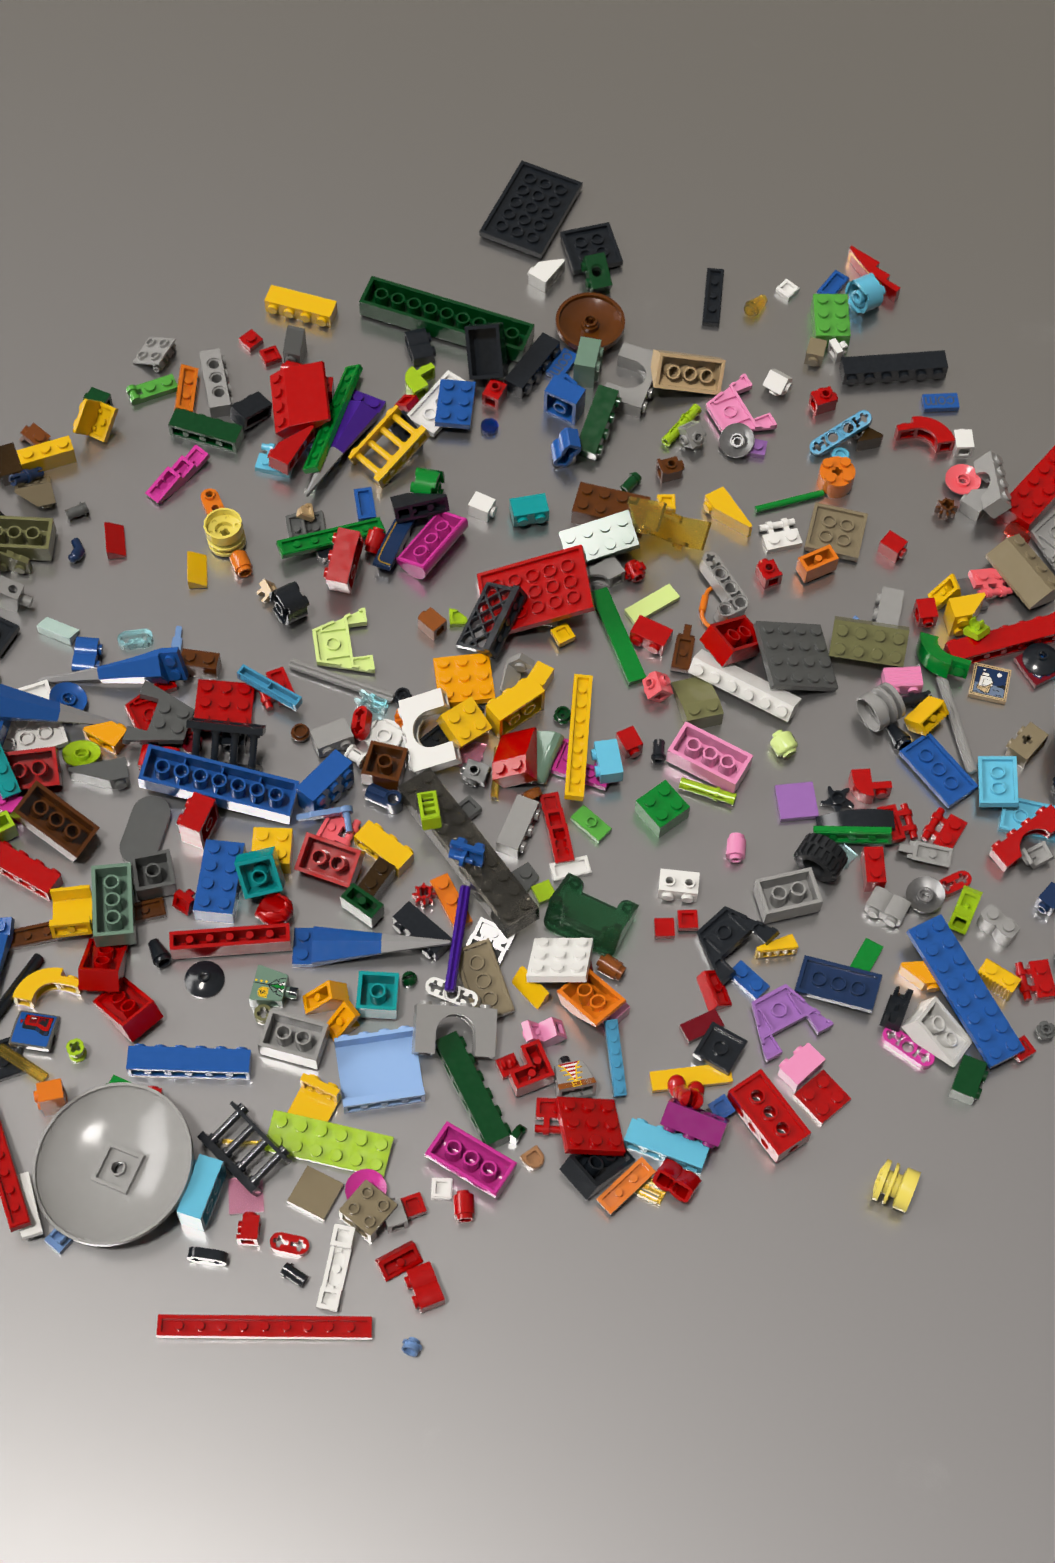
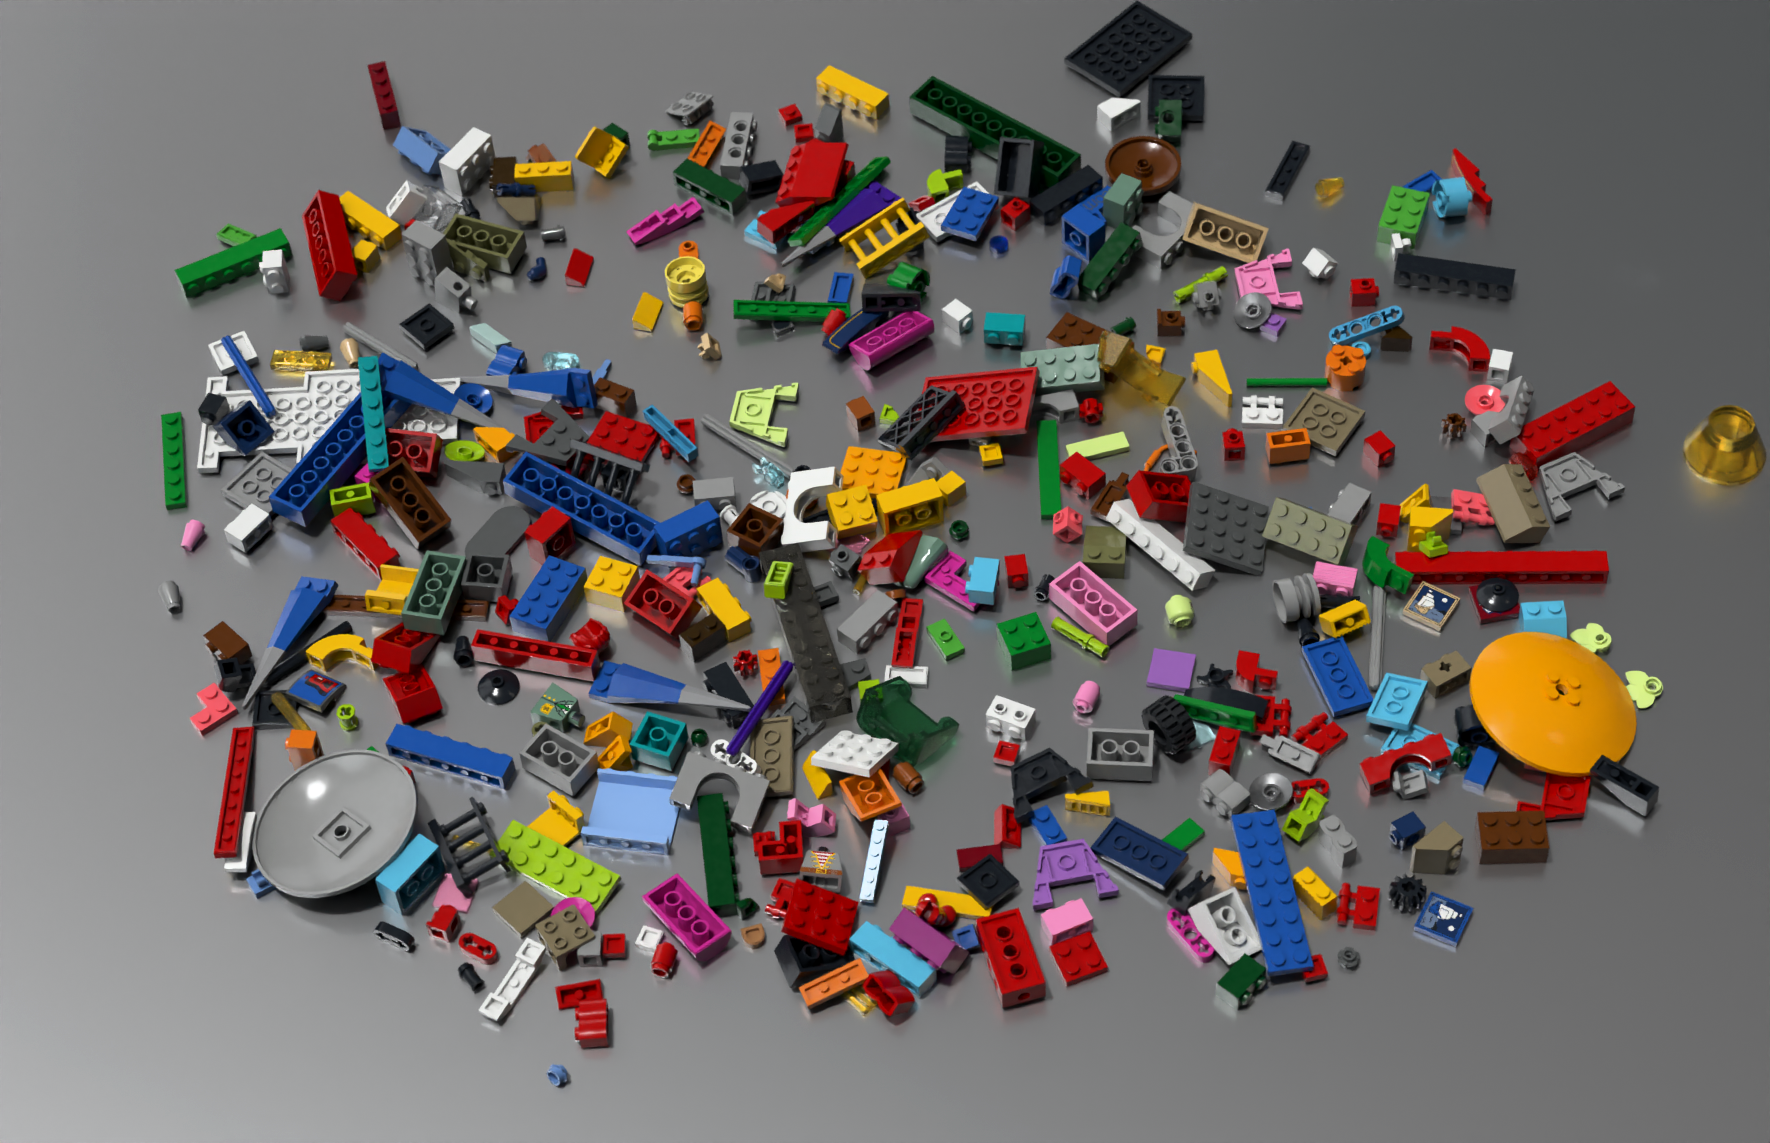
camera: 25 degrees right, 10 degrees down
red plate [156,1314,372,1340] -> none
teal brick [234,846,286,899] -> none
black brick [269,581,309,625] -> none
brick [323,527,364,594] -> none
dark green brick [340,883,384,928] -> none
red beam [351,706,372,741] -> none
blue hips [448,837,485,868] -> none
yellow plate [564,674,593,801] -> none
red tile [654,918,675,939] -> none
white tile [775,279,800,301] -> none
dark tan brick [804,337,827,367] -> none
light yellow wheel [872,1159,921,1213] -> none
blue tile [922,393,960,412] -> none

